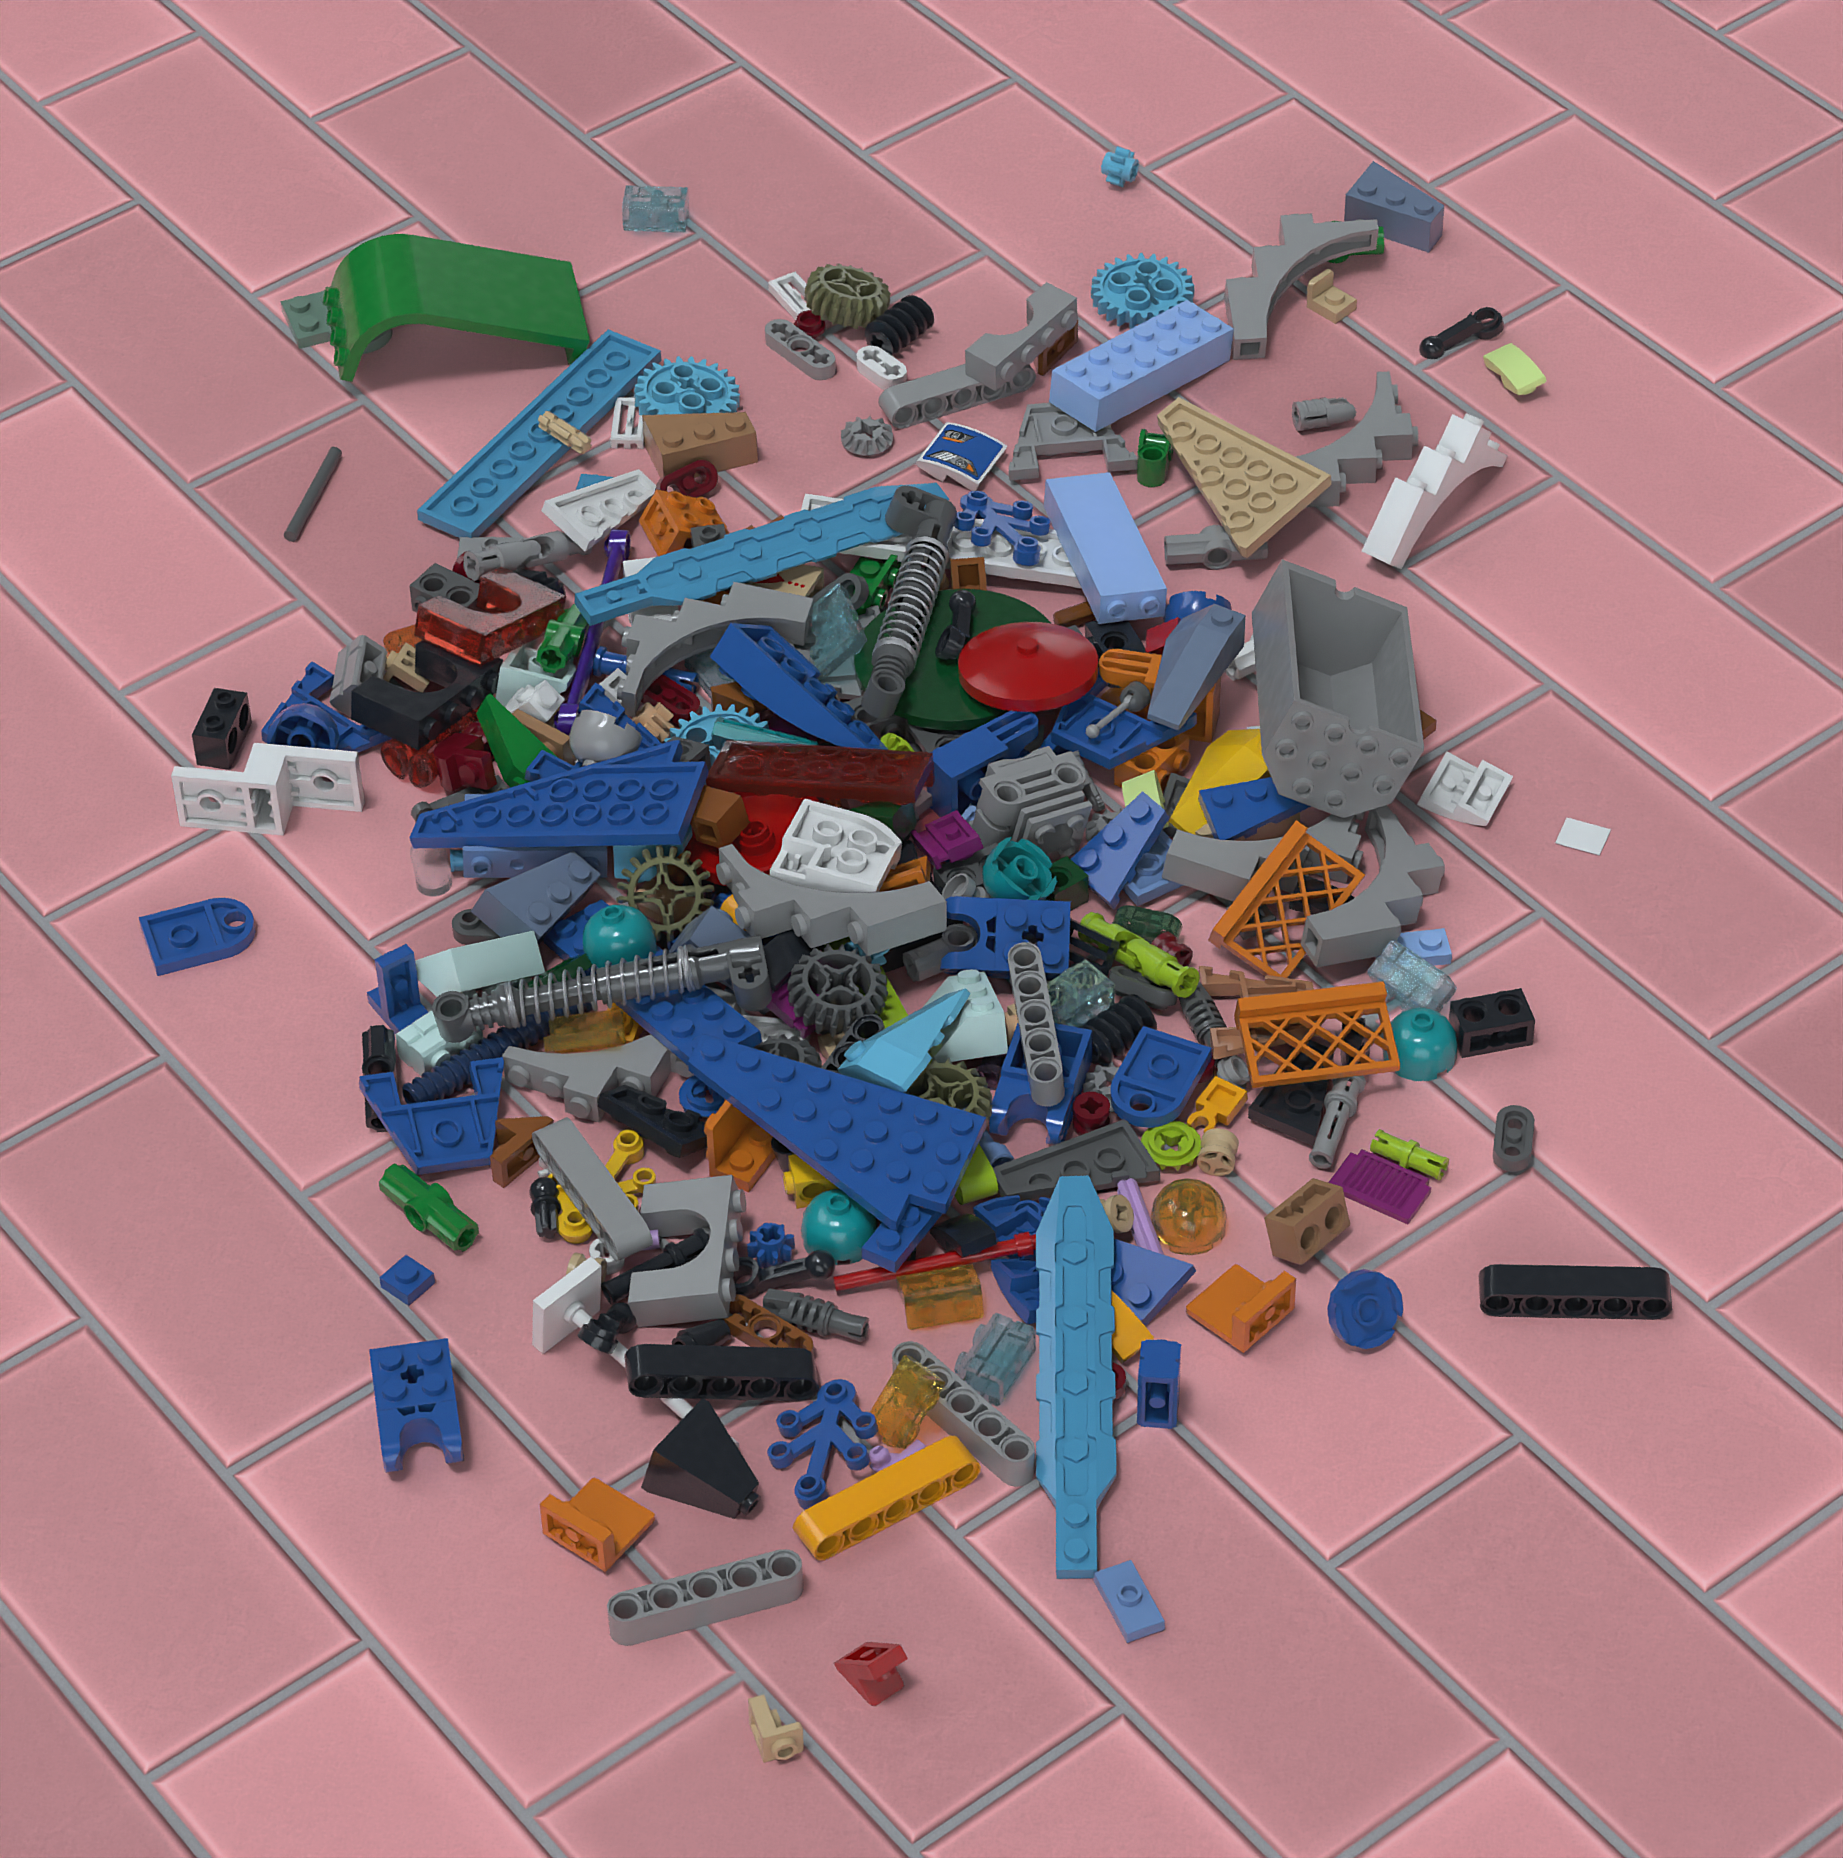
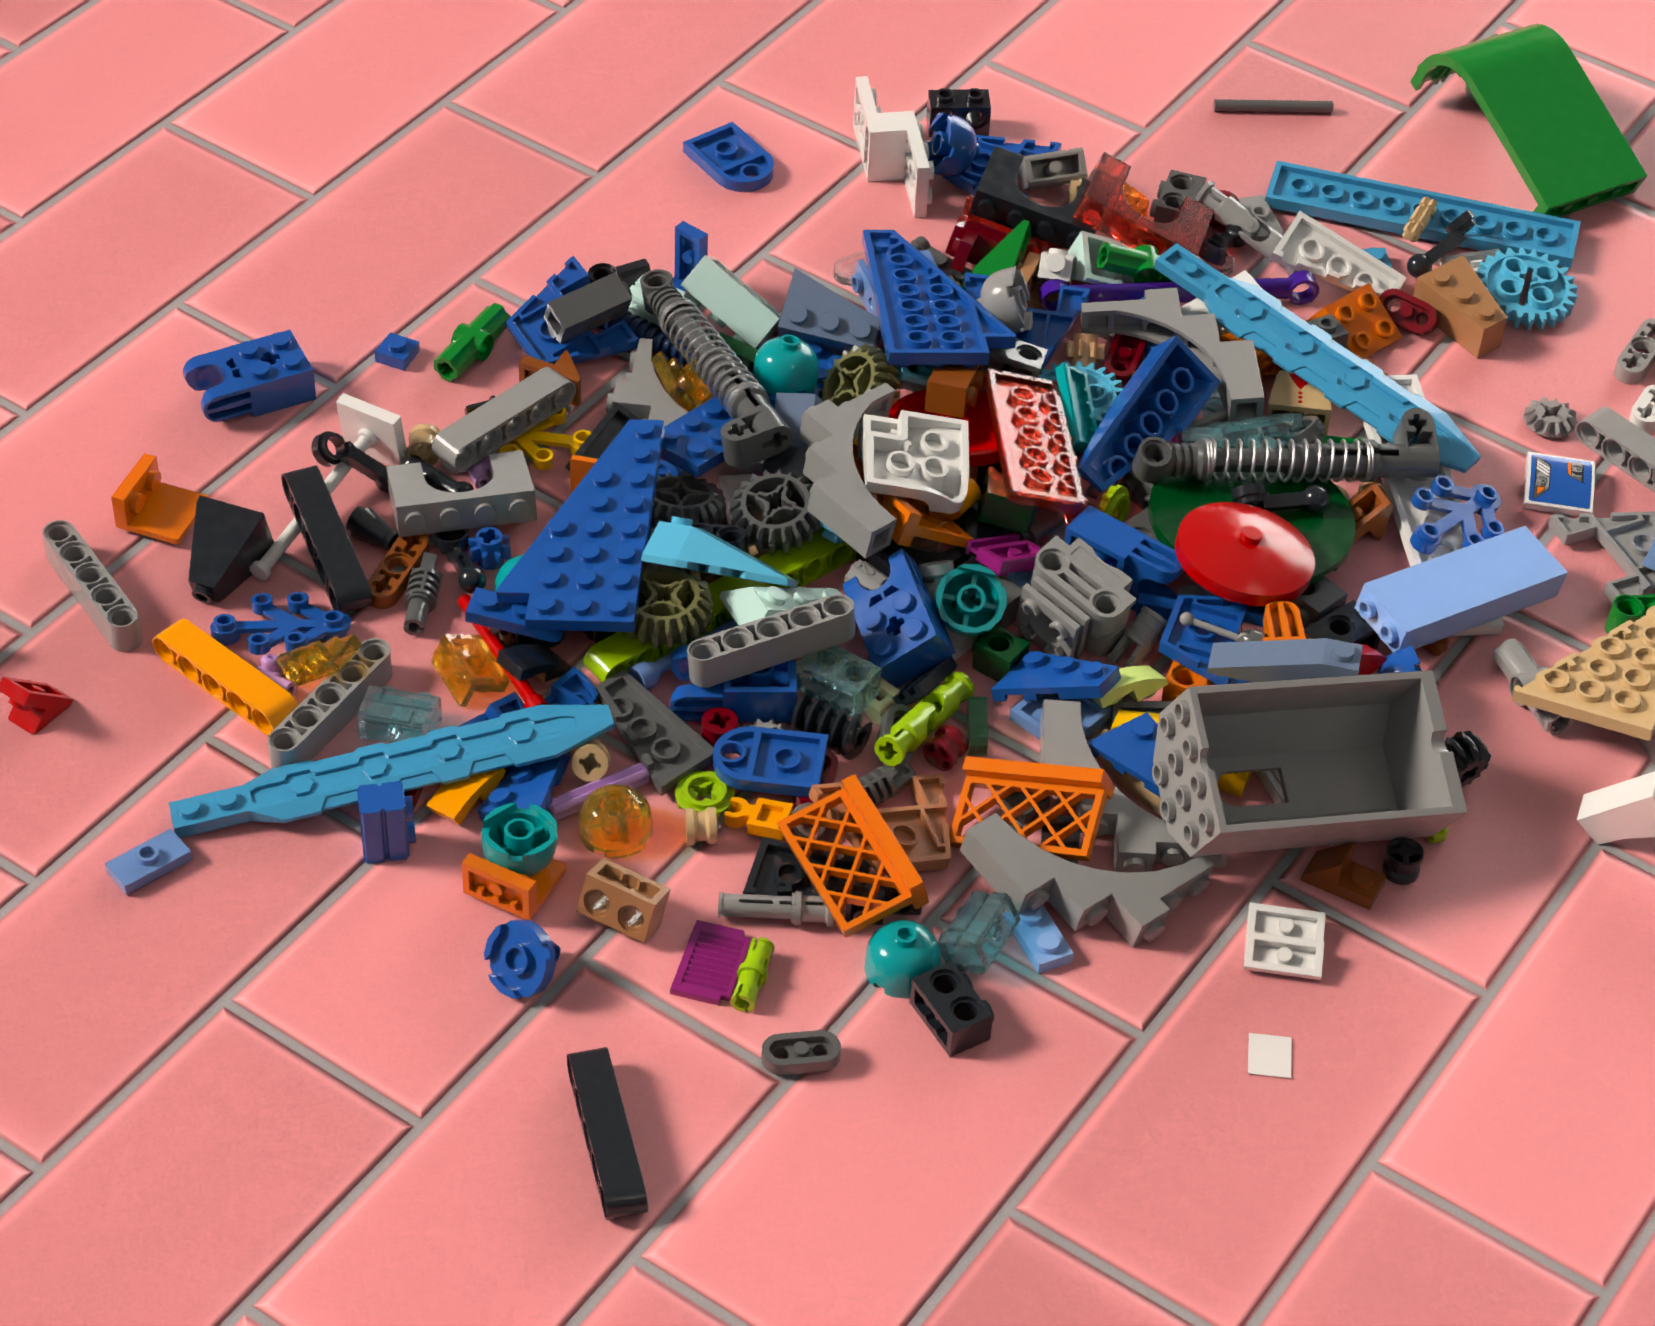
camera: 70 degrees right, 0 degrees up
none -> teal cylinder [481,803,558,877]
none -> dark grey brick [543,272,632,344]
none -> black piece [1407,209,1477,278]

